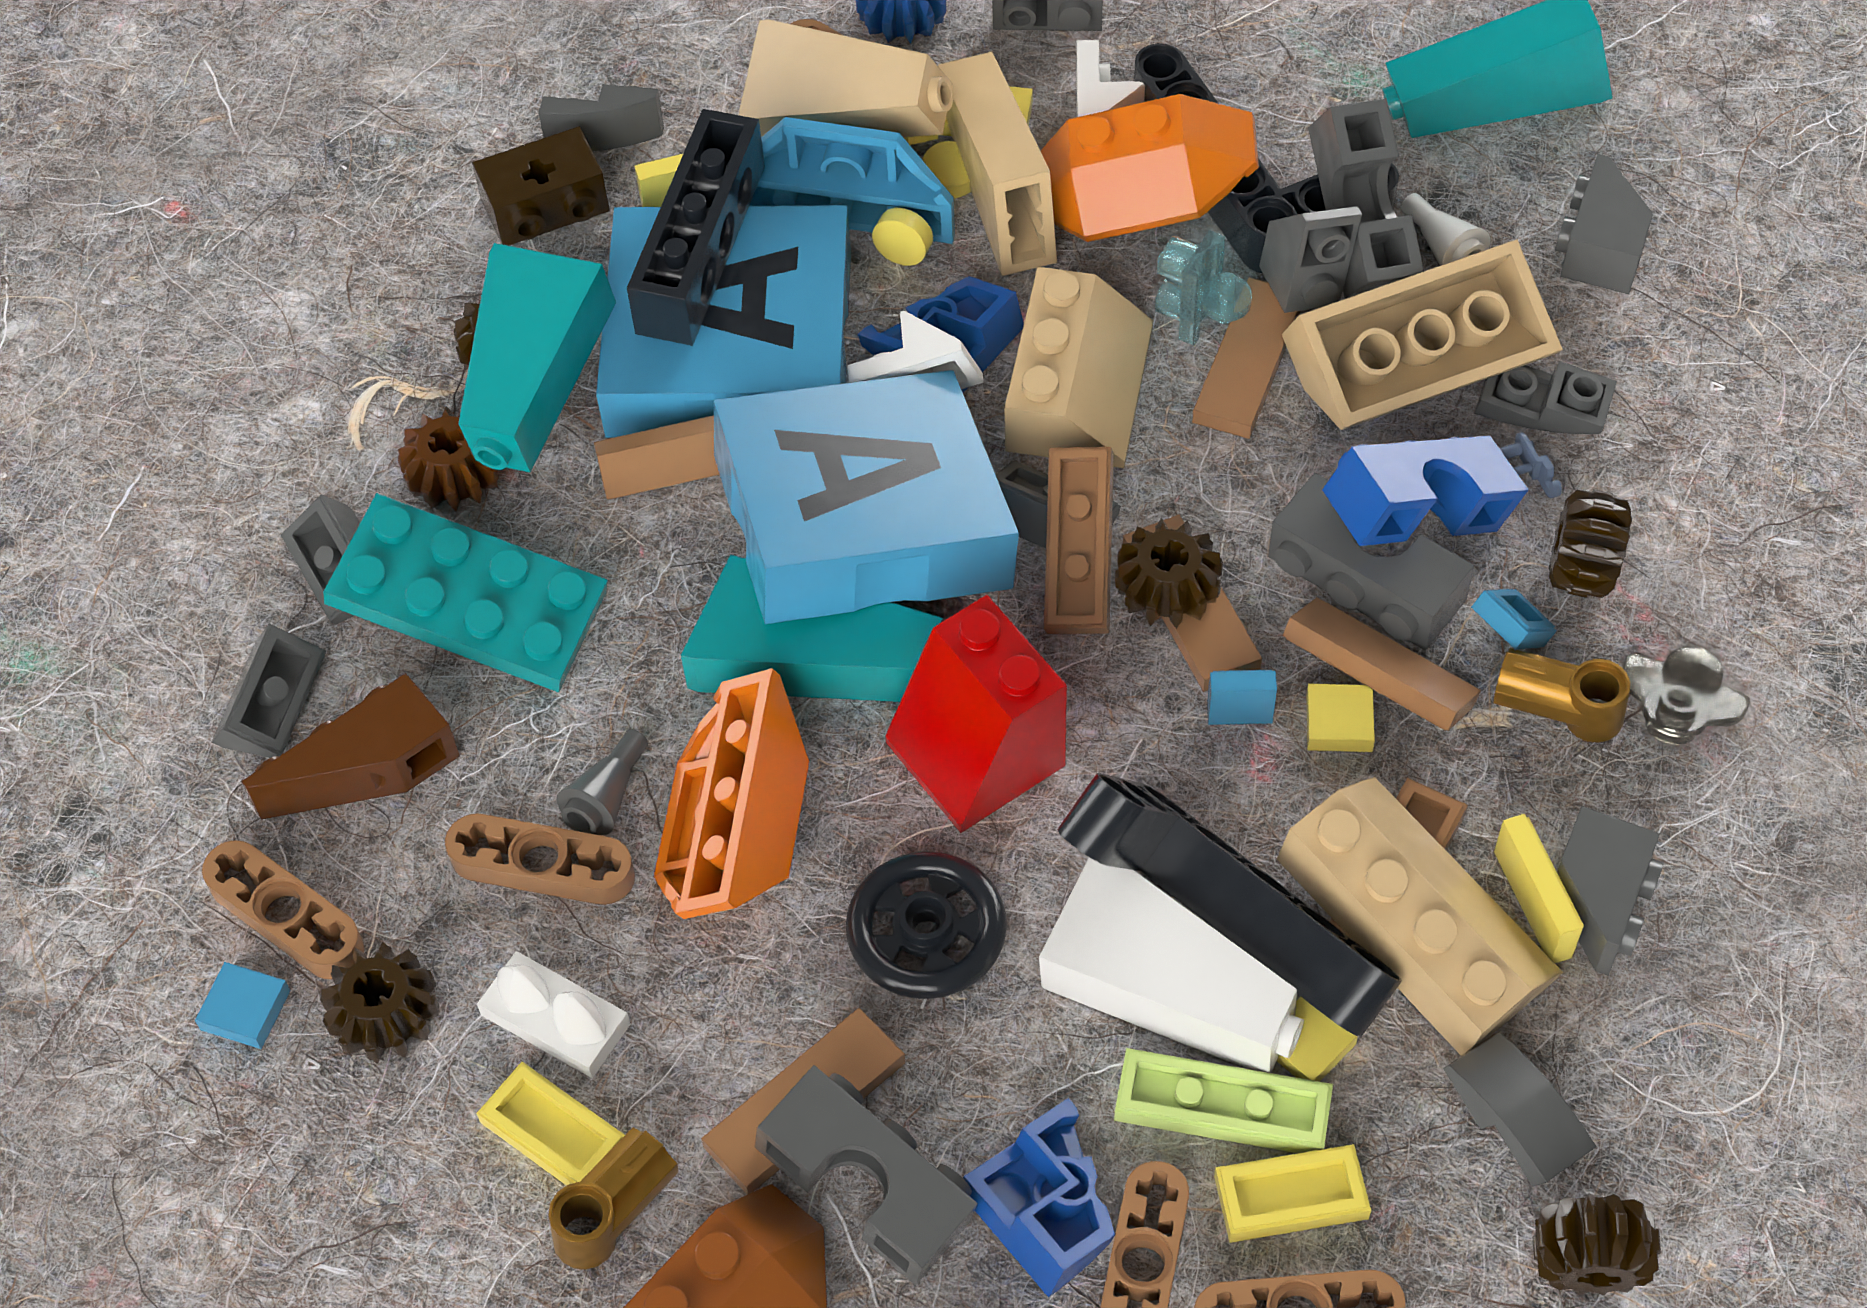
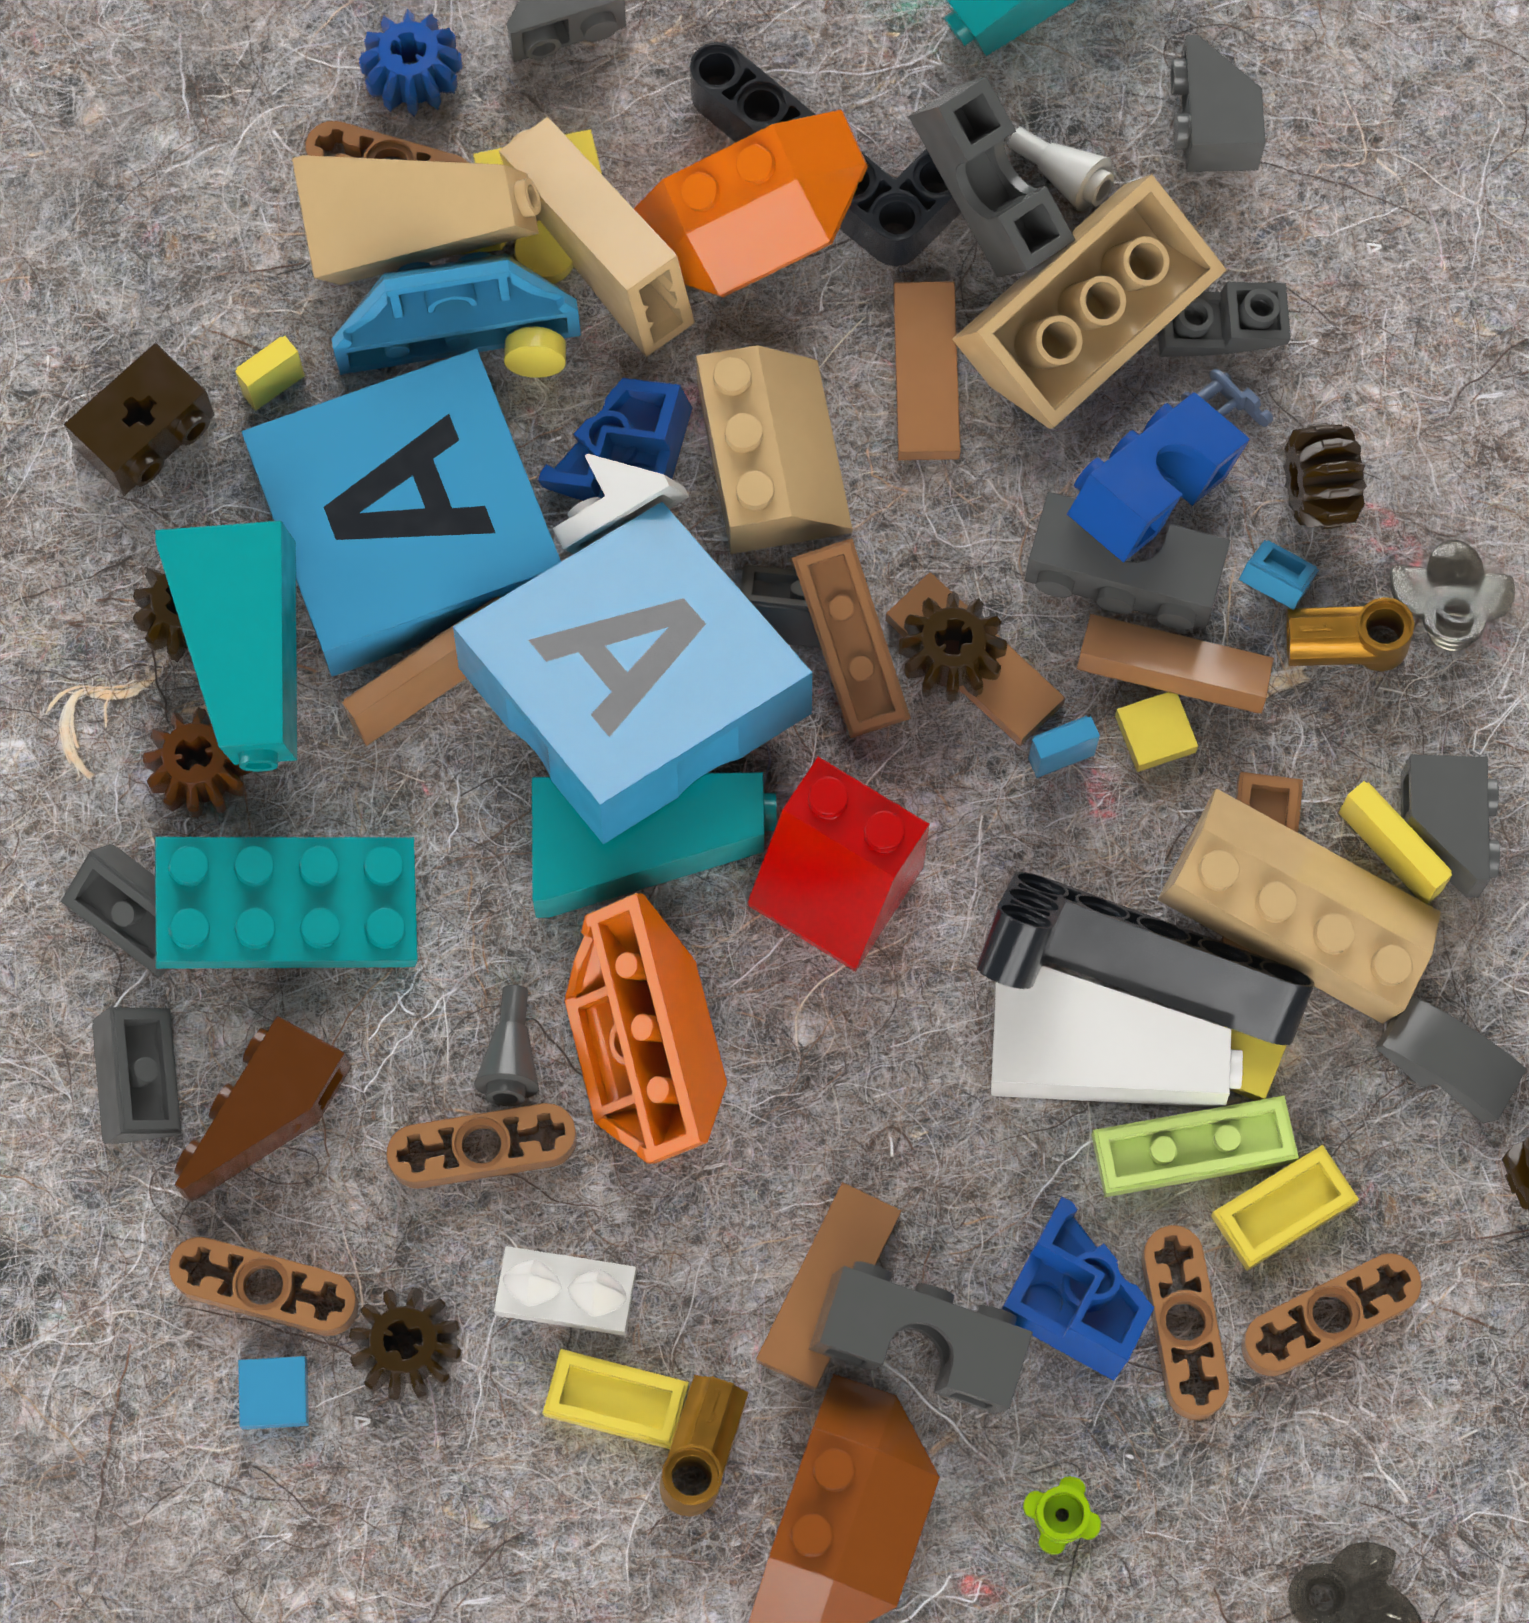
camera: 25 degrees left, 15 degrees up
dark grey slope [538,84,664,151] -> none
black brick [627,108,765,346] -> none
black plate [846,851,1007,999] -> none
white slope [1076,40,1145,117] -> none
clear light blue hips [1155,230,1252,346] -> none
dark grey slope [1259,206,1362,313] -> none

